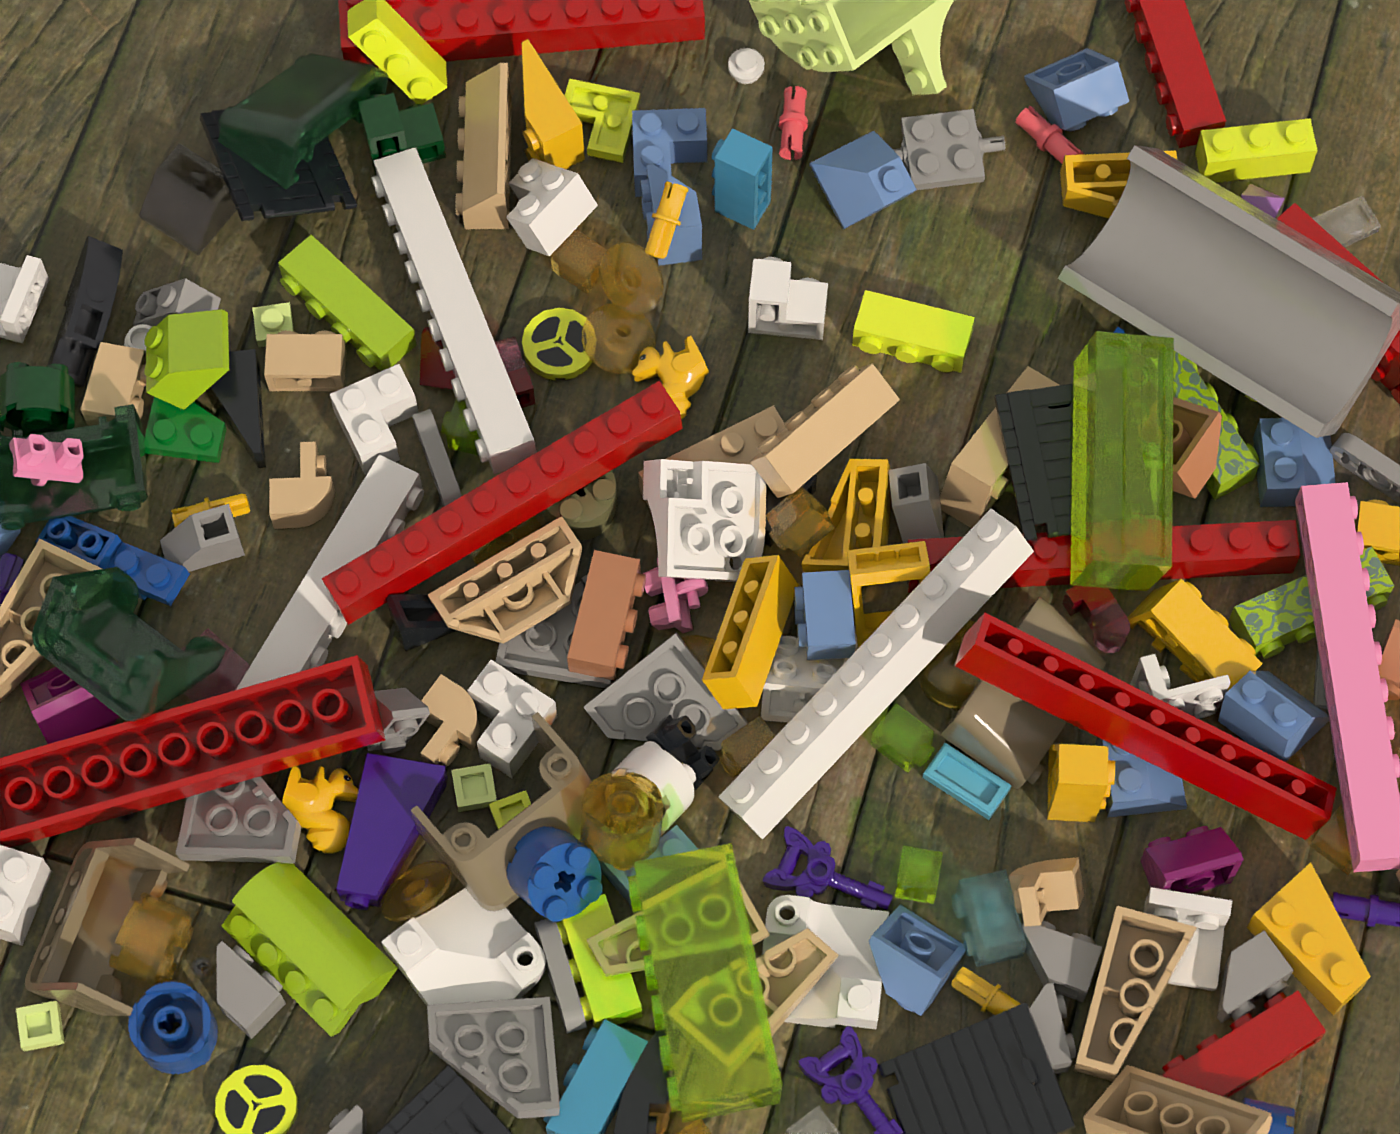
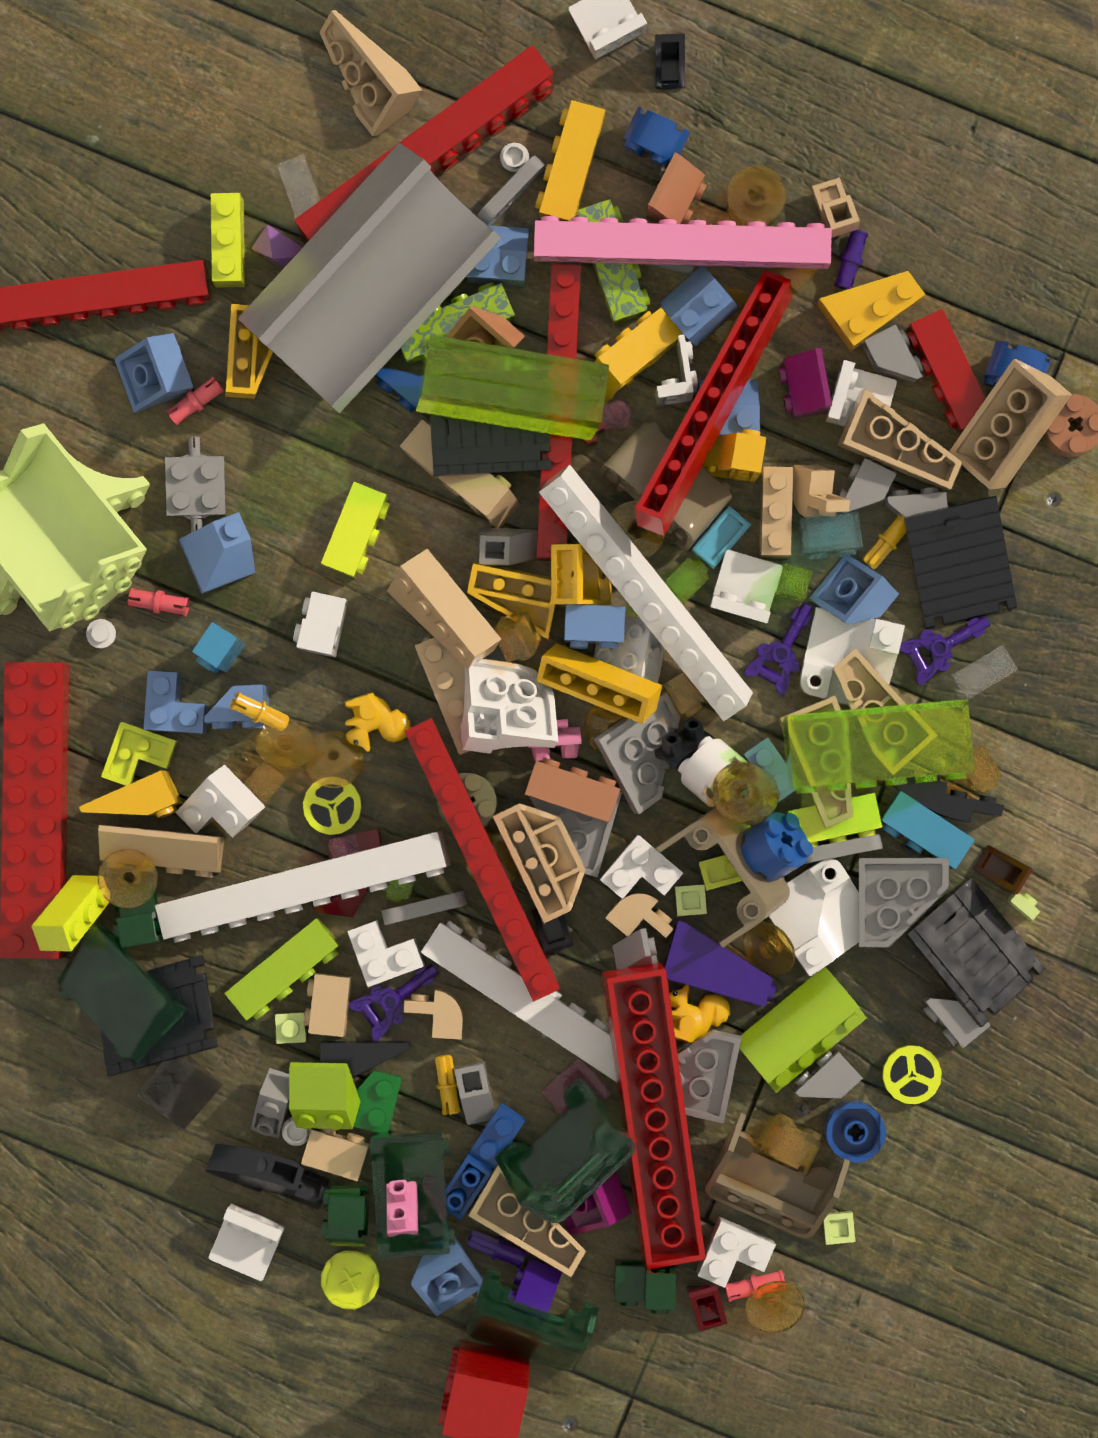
camera: 80 degrees left, 20 degrees up
none -> clear yellow dish [98,849,158,908]
none -> dark purple piece [348,963,439,1041]
none -> white bracket [710,550,782,623]
none -> tan brick [759,466,793,559]

